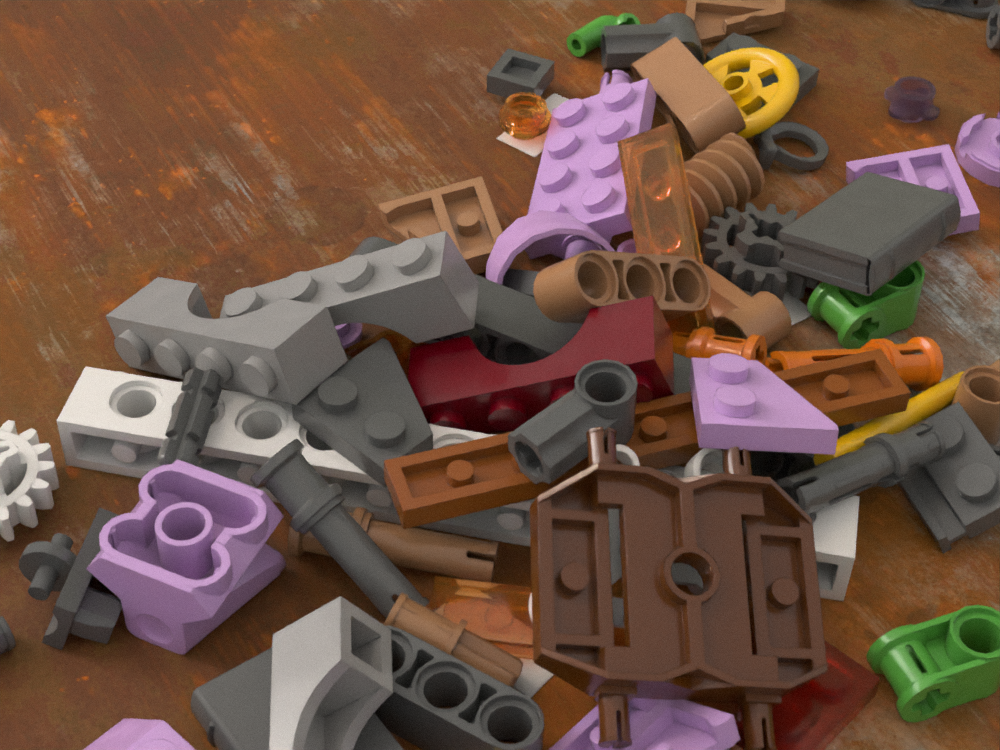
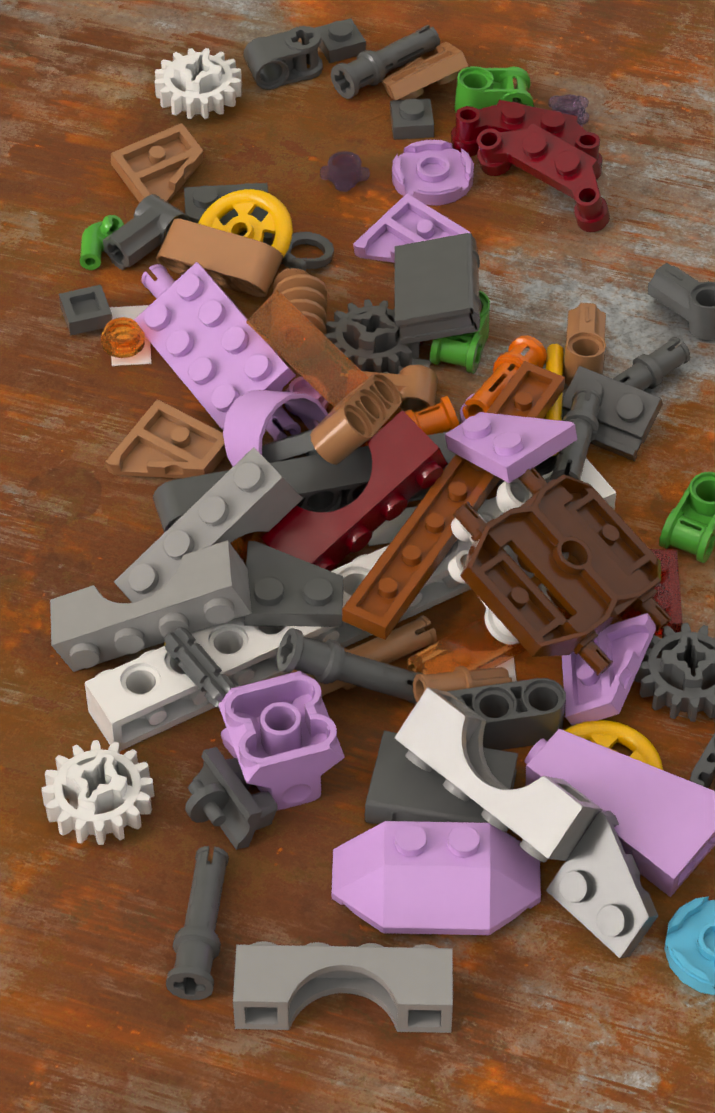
camera: 40 degrees left, 5 degrees up
dark grey piece [508,359,638,485] -> none

